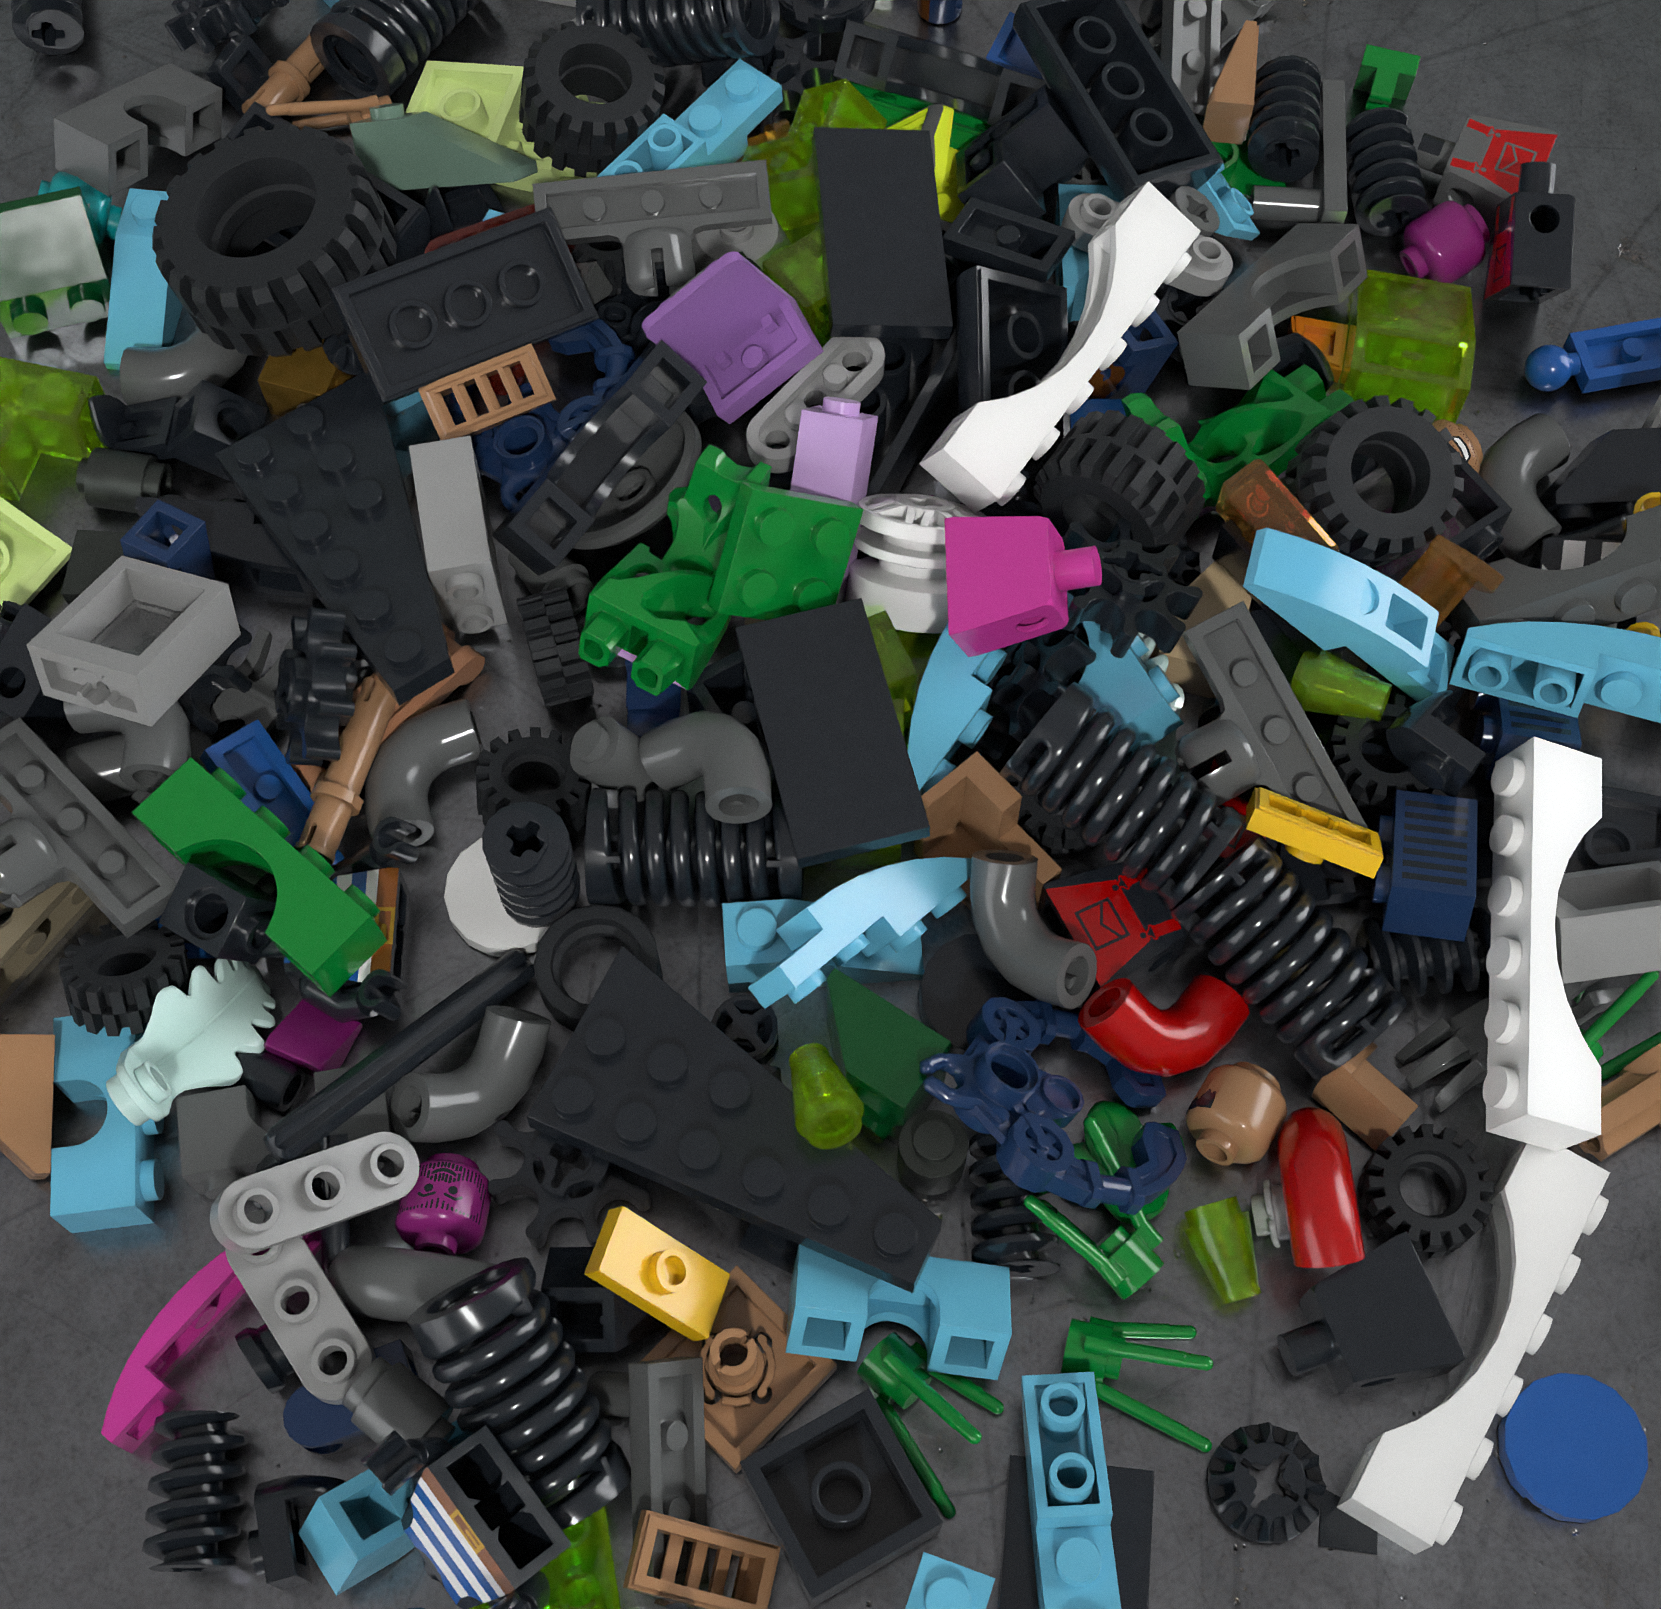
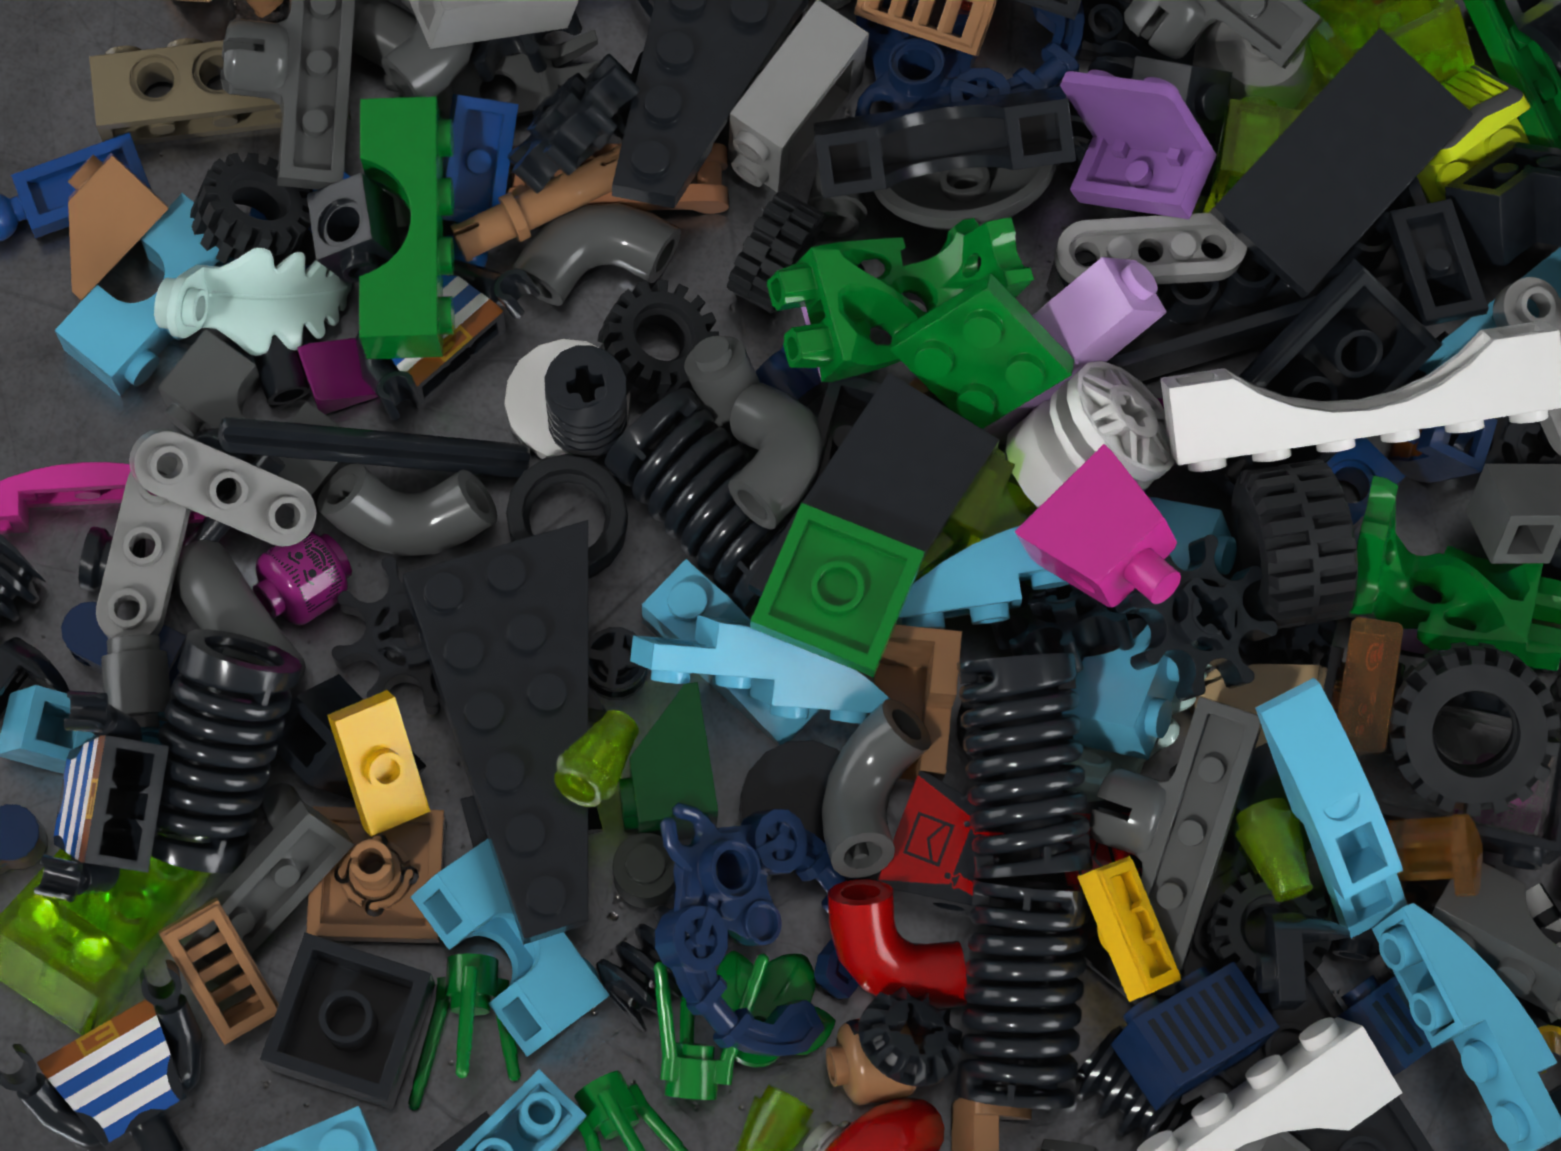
camera: 40 degrees right, 10 degrees up
none -> green plate [750,503,925,677]
none -> black gear [858,986,963,1087]

